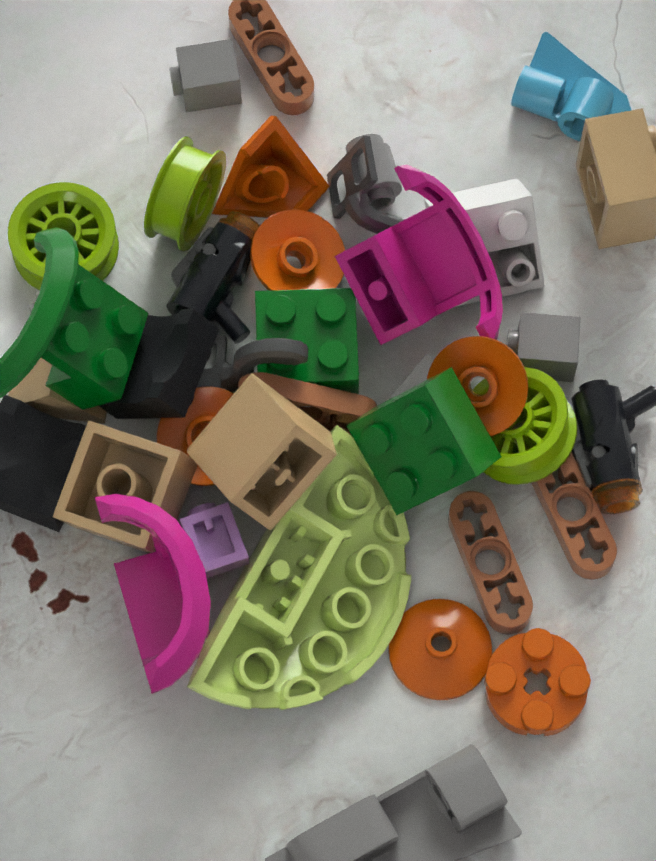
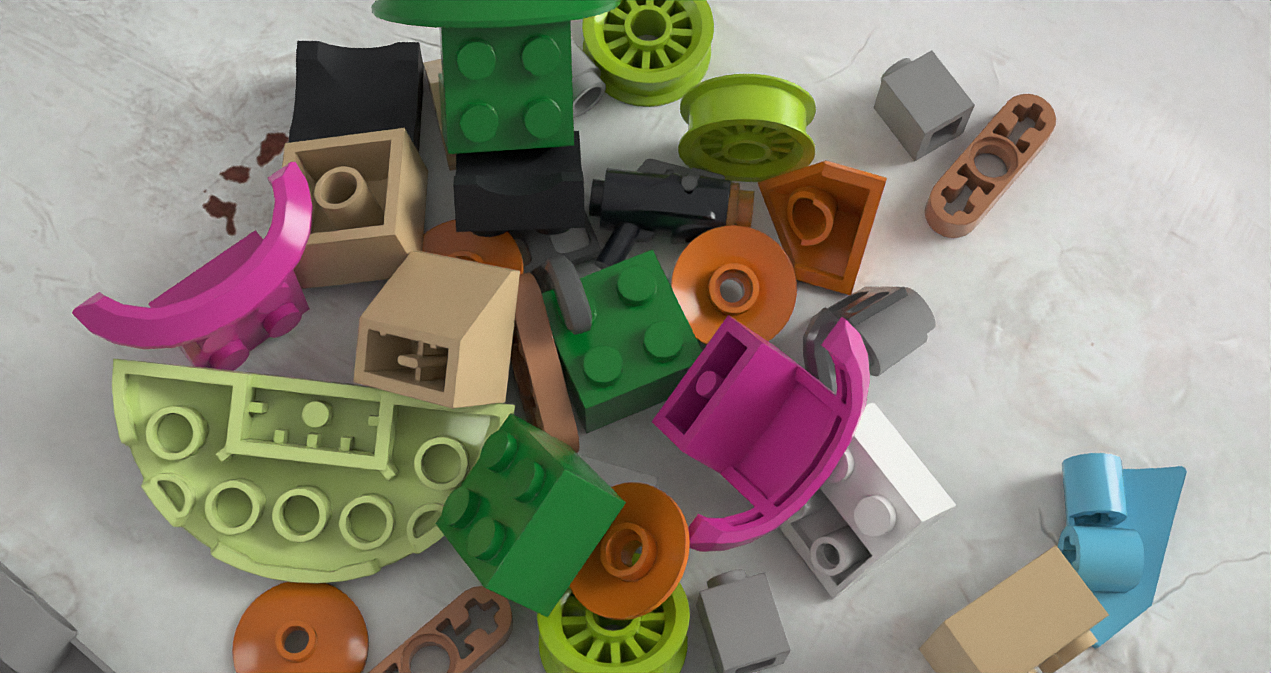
camera: 65 degrees right, 0 degrees up
lavender bracket [179,502,249,578] -> none

